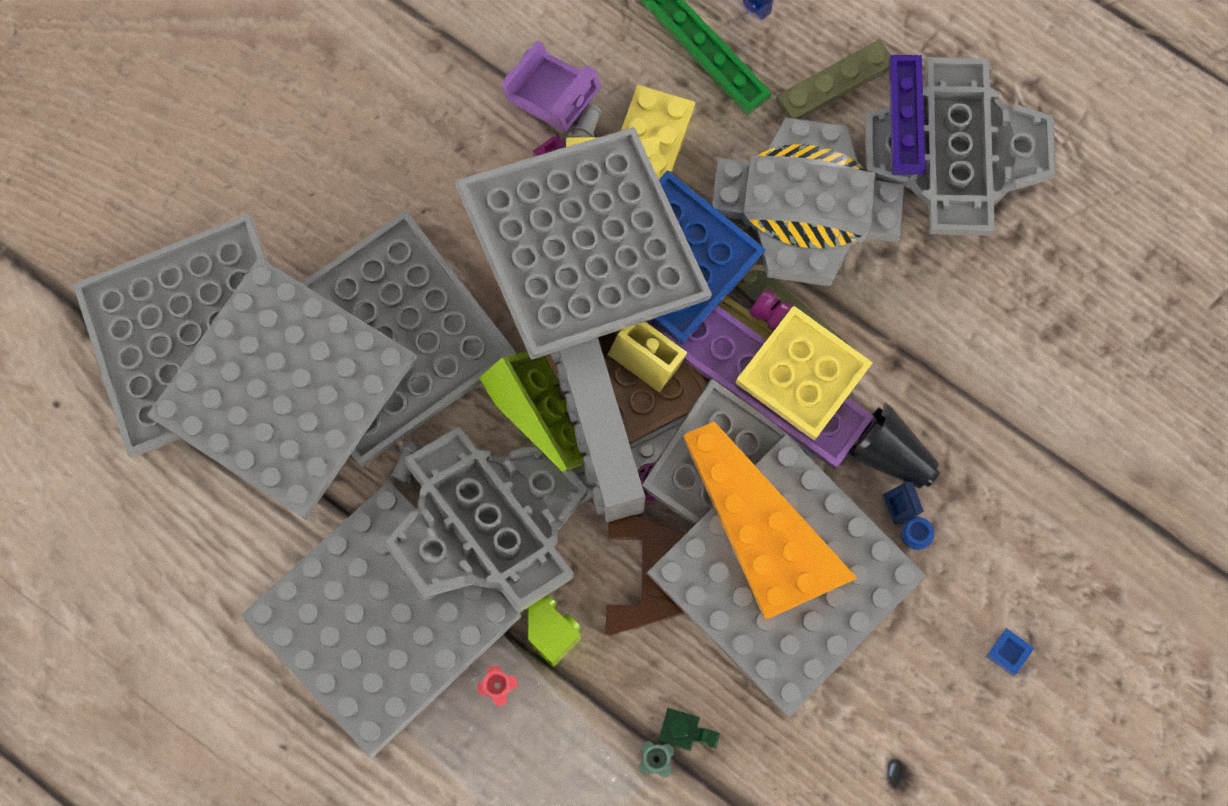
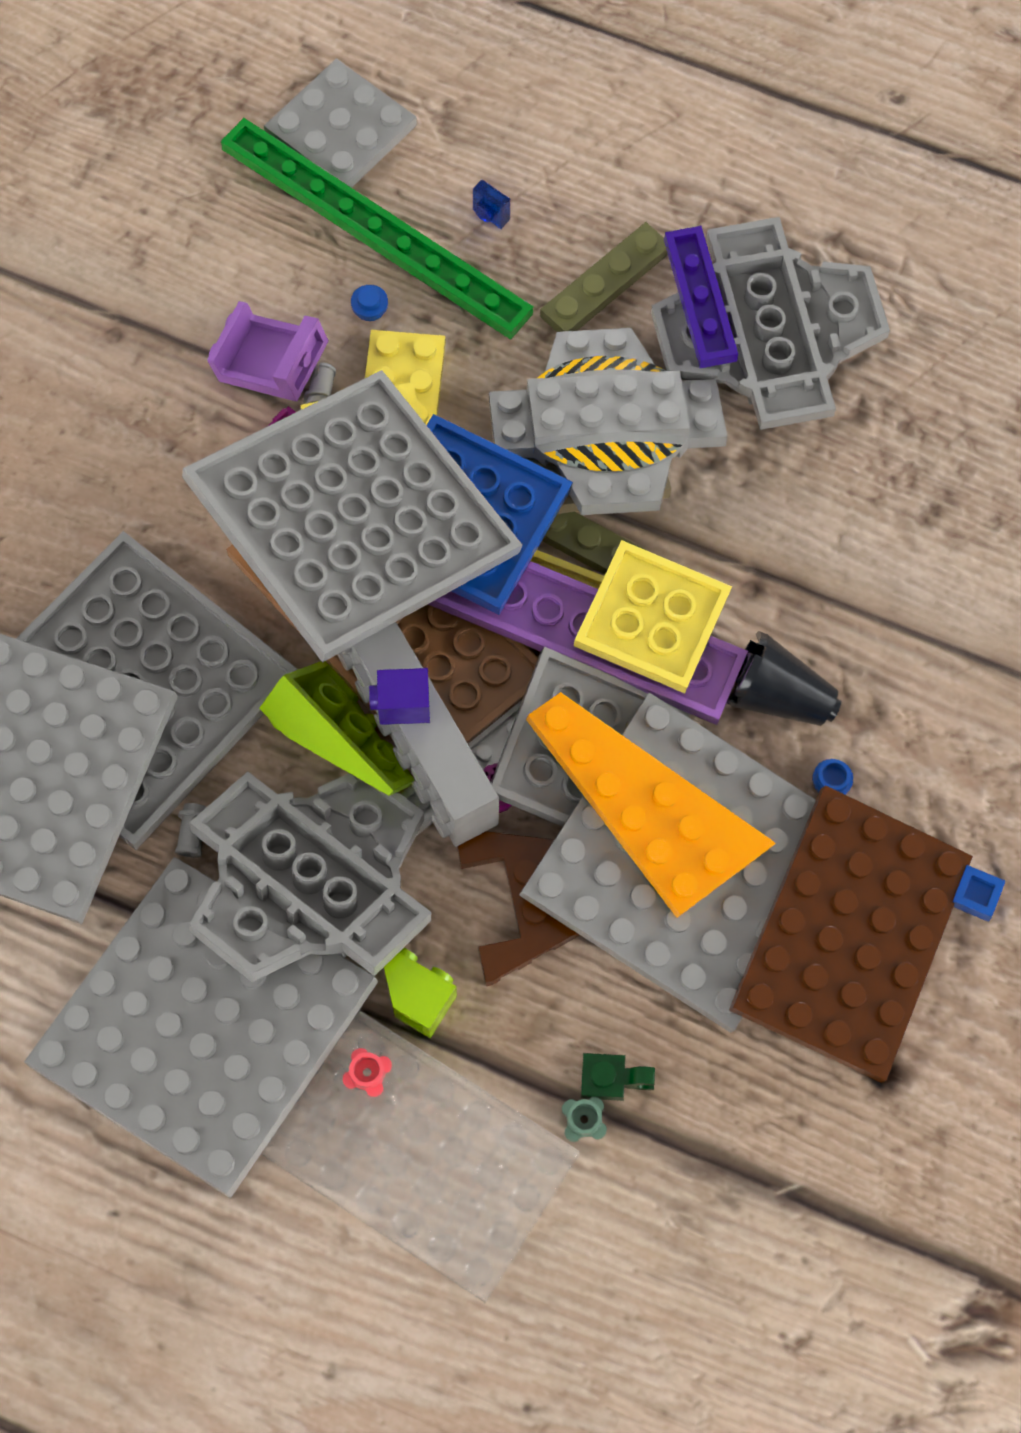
camera: 15 degrees left, 5 degrees down
light yellow brick [607,322,688,393] -> none
magenta wheel [750,289,793,331] -> none
dark blue tile [883,481,924,525] -> none
none -> blue plate [351,285,388,321]
none -> dark purple brick [369,668,430,725]
none -> reddish brown plate [729,785,973,1083]

